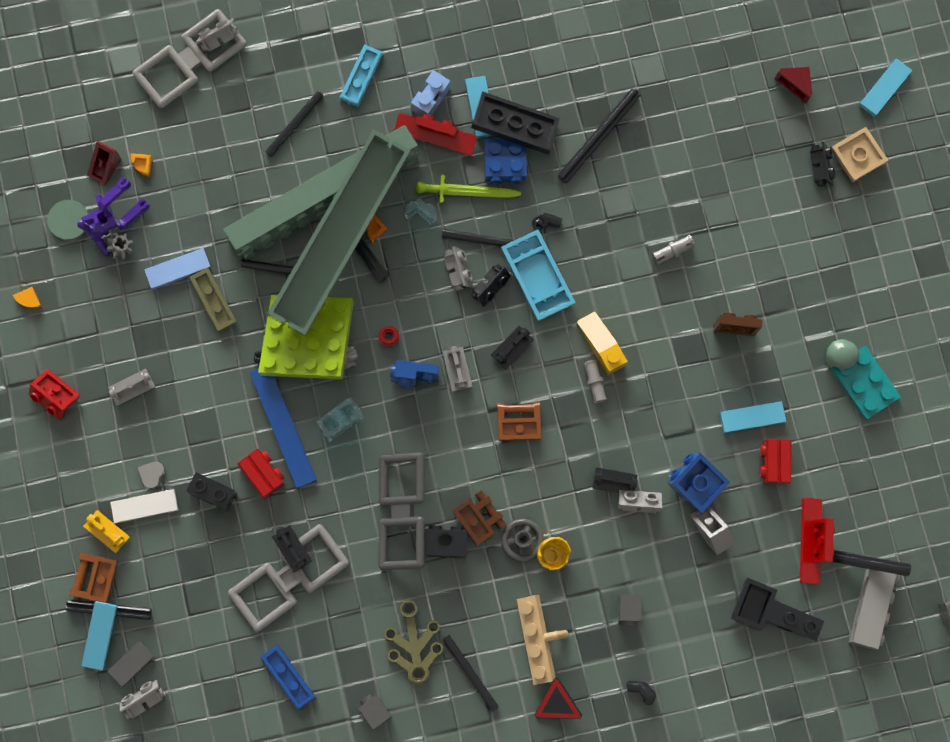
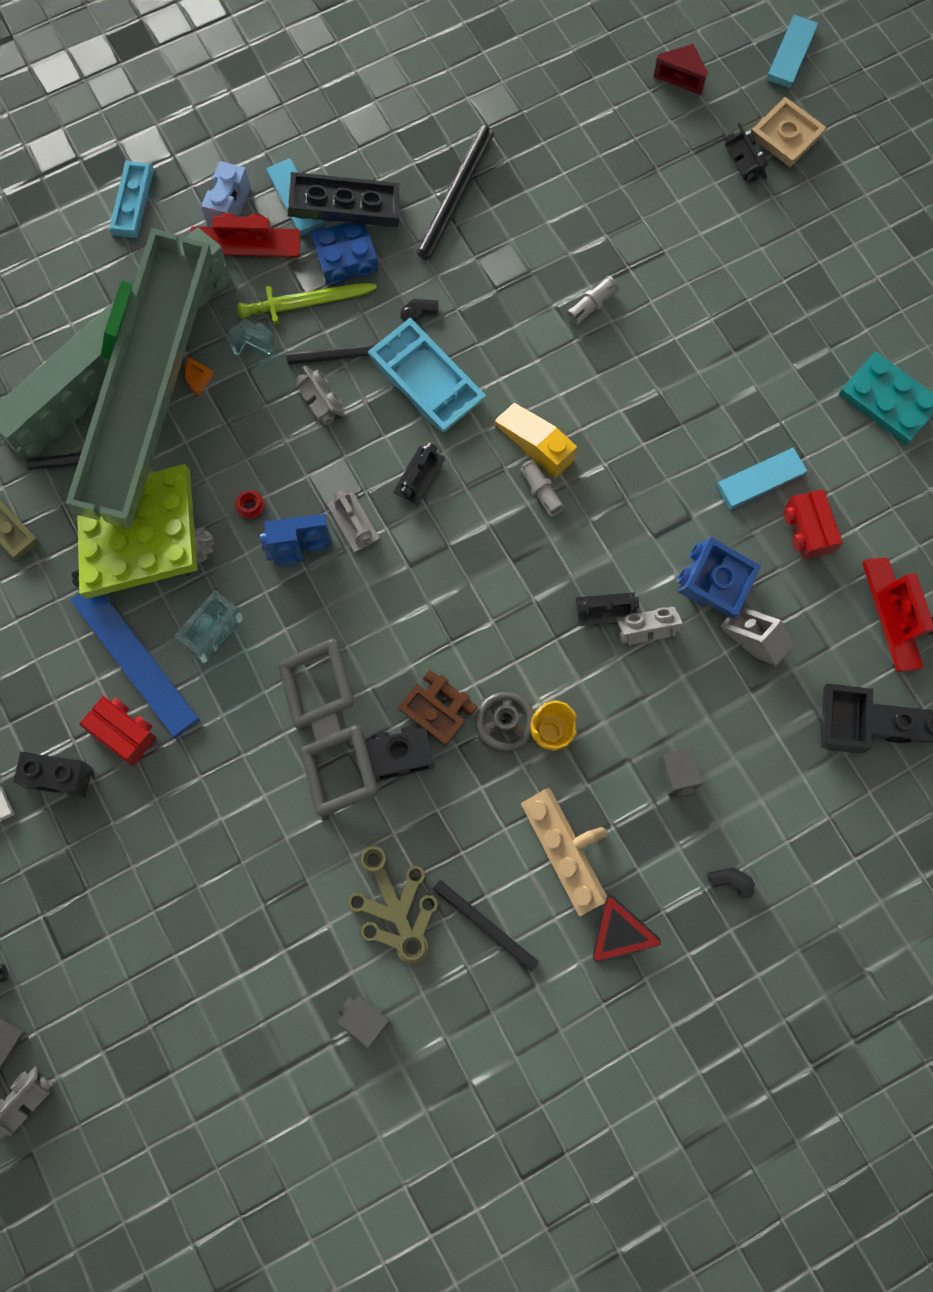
camera: 10 degrees left, 5 degrees down
light grey bar [228,524,349,632] -> none
blue tile [260,644,316,710] -> none
black bar [265,91,324,157] -> none
black hinge [272,525,312,573] -> none
black axle [355,238,389,283] -> none
black hinge [471,264,511,307] -> none
dark orange plate [497,402,541,441] -> none
reddish brown plate [713,313,763,336] -> none
sand green hair [825,339,859,371] -> none
none -> green tile [101,280,133,360]

